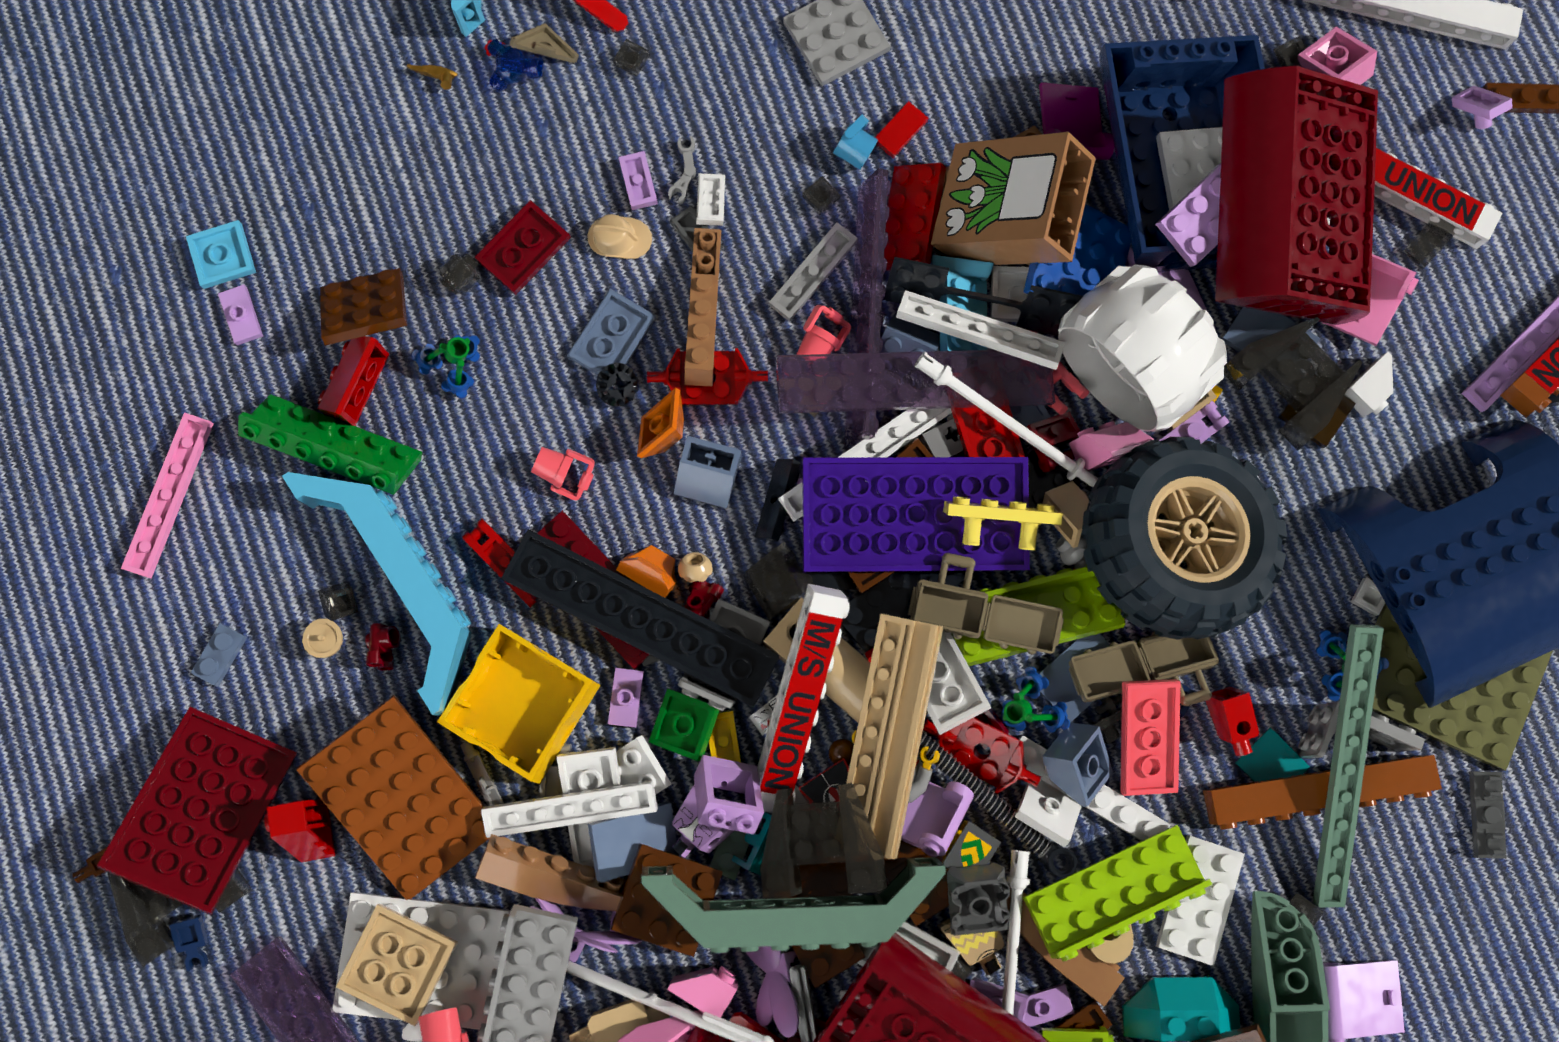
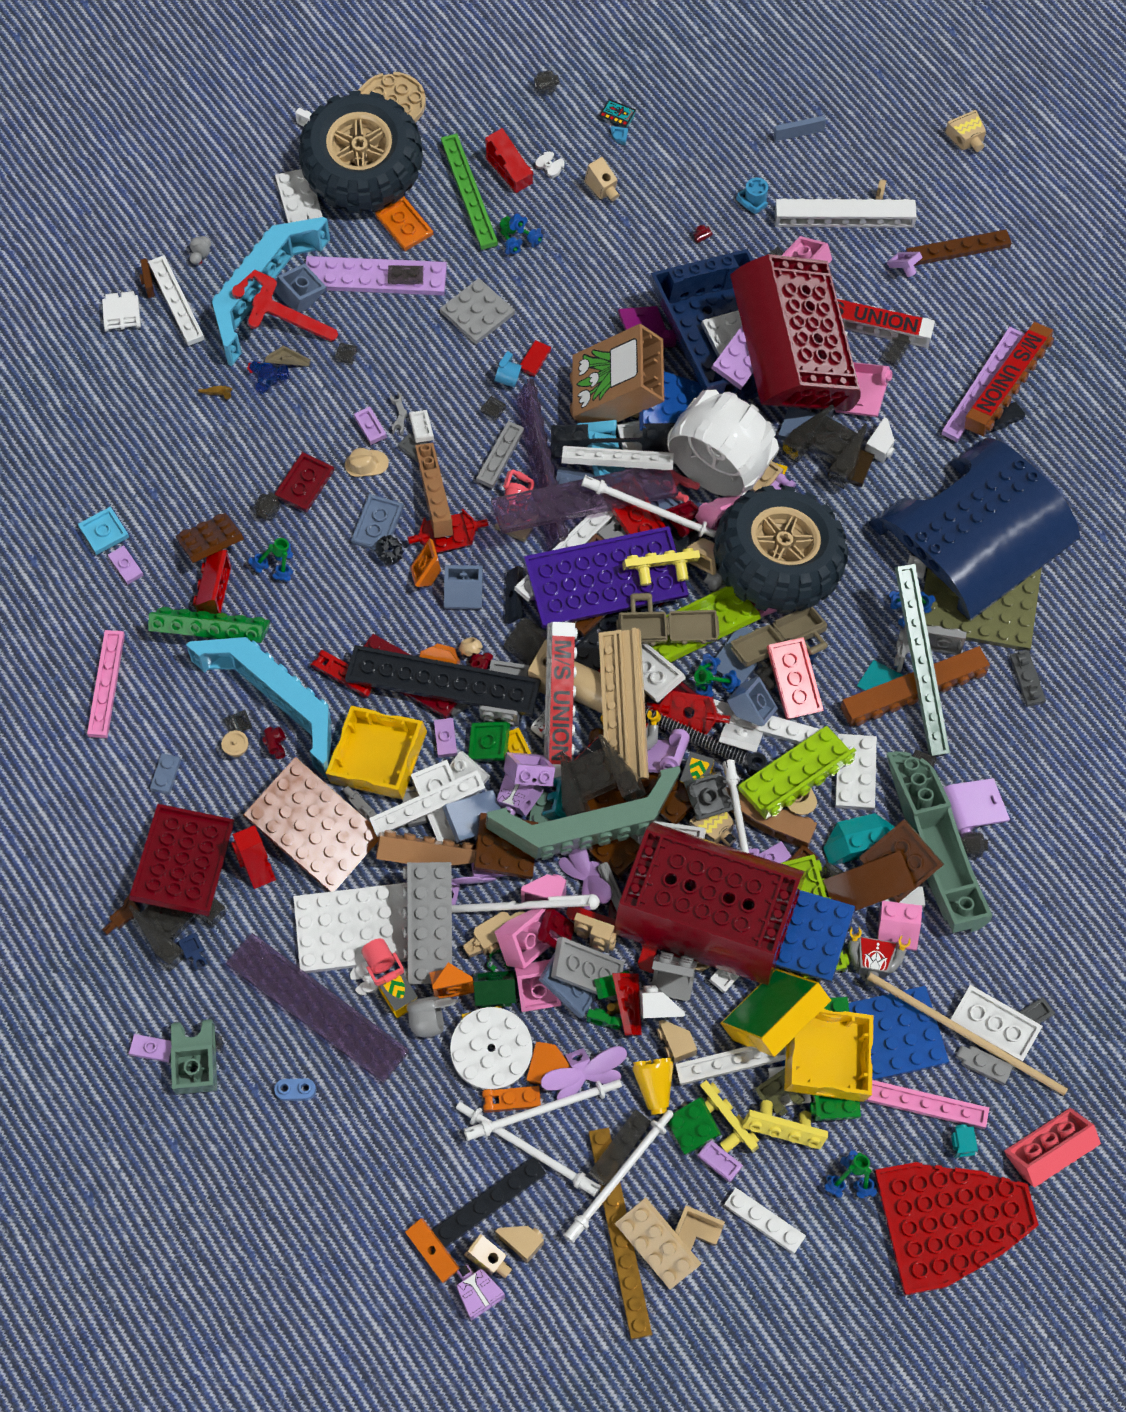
camera: 10 degrees left, 15 degrees down
tan plate [336,904,458,1026] -> none
coral piece [531,447,595,500] -> none
red plate [877,162,946,271] -> none
red torso [1206,687,1259,756] -> none

